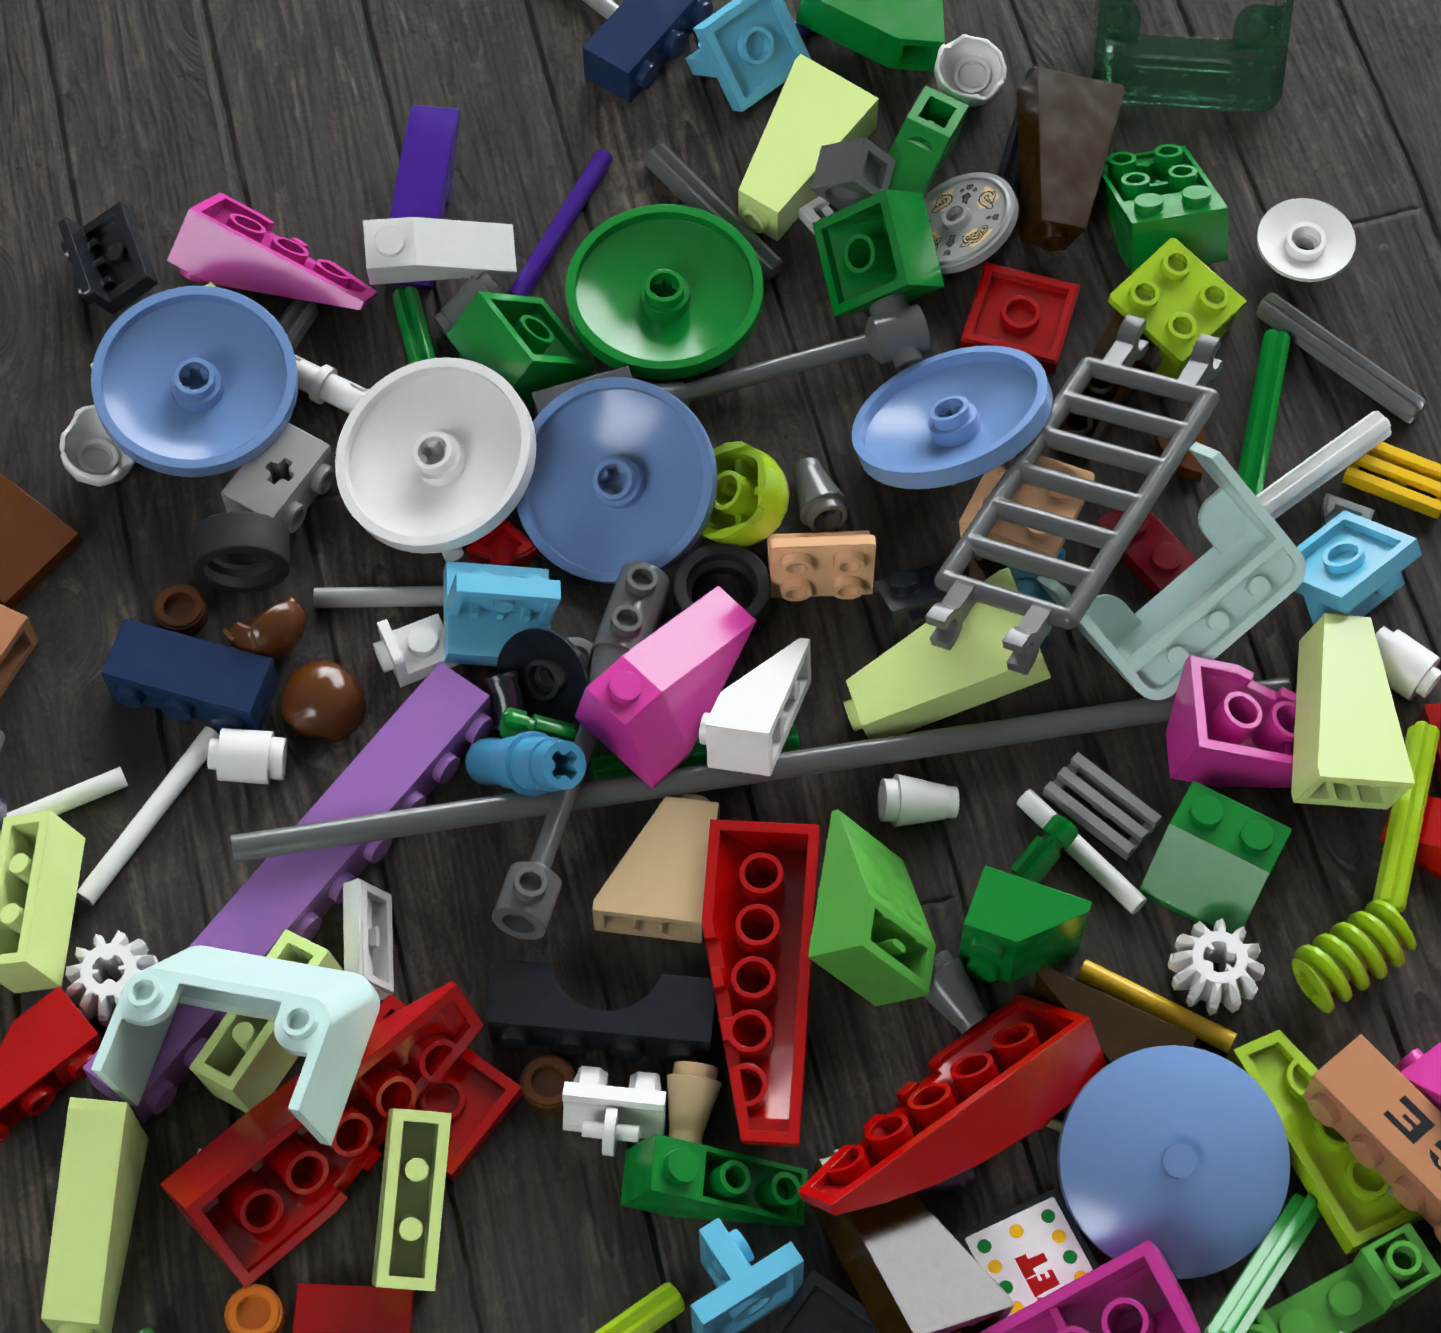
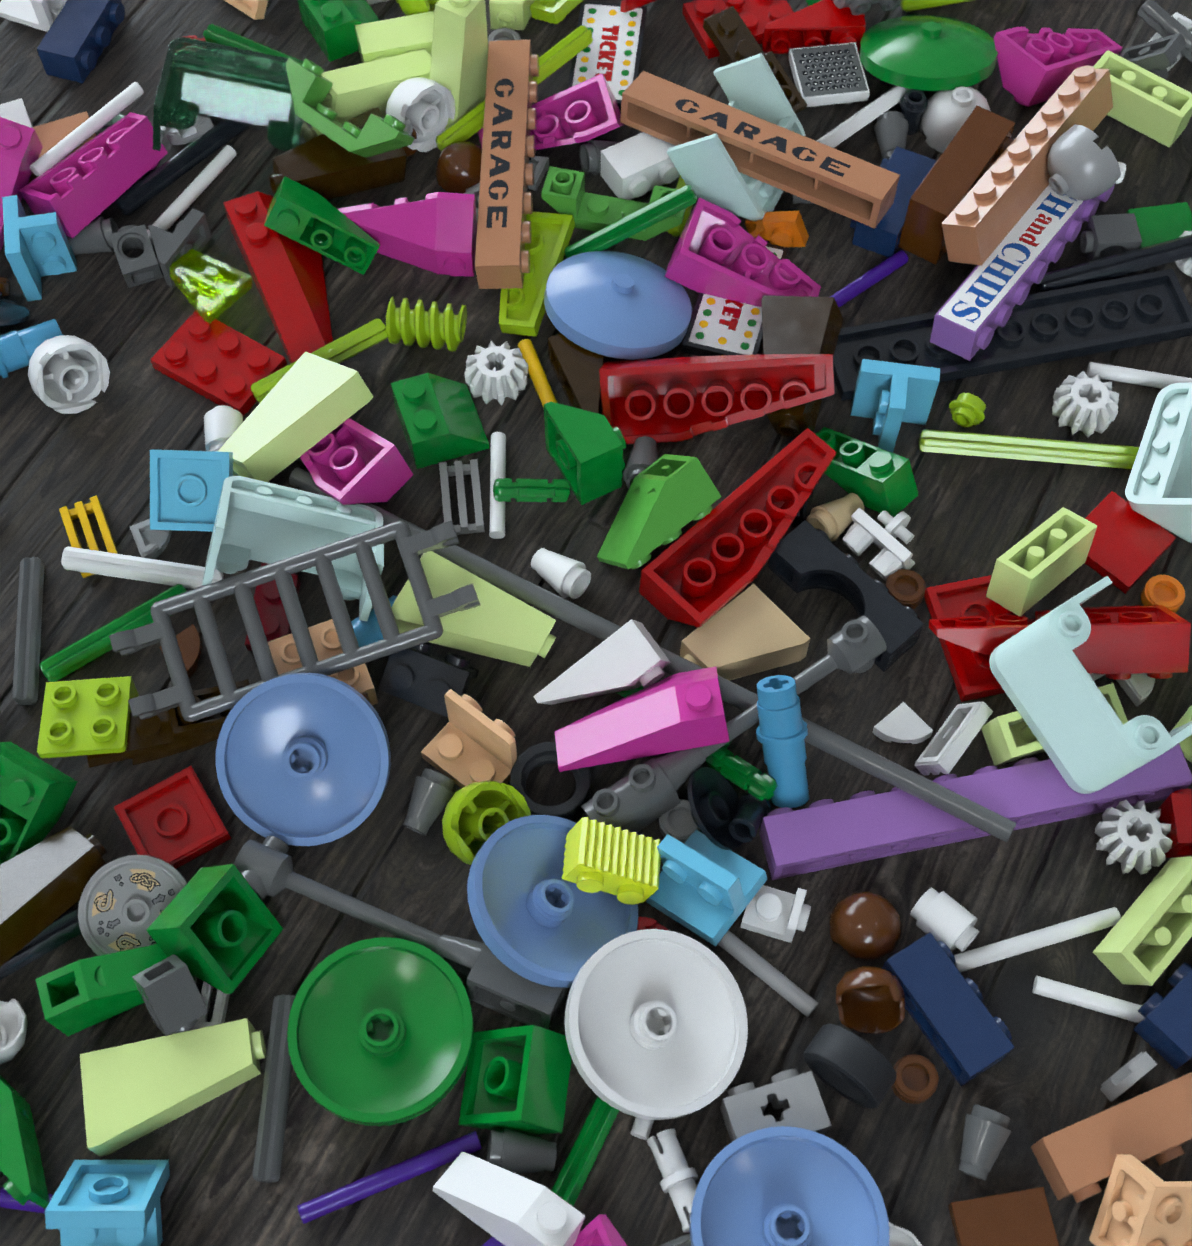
camera: 140 degrees left, 0 degrees up
none -> neon yellow brick [561,817,661,905]
none -> white tile [872,702,933,744]
none -> dark grey cone [958,1104,1011,1181]

